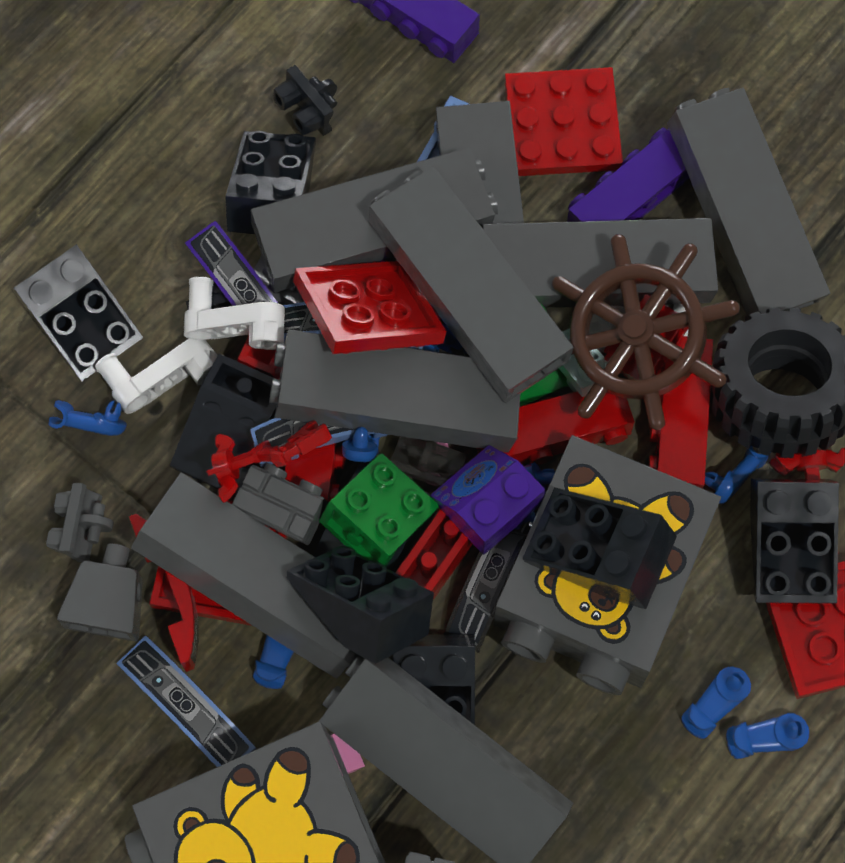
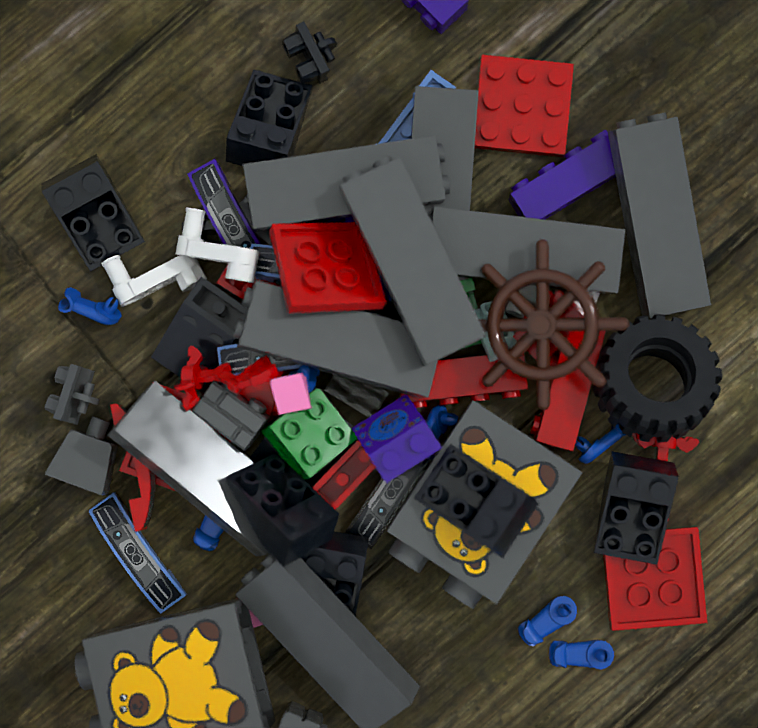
camera: 10 degrees right, 15 degrees up
none -> bright pink slope [270,373,312,415]

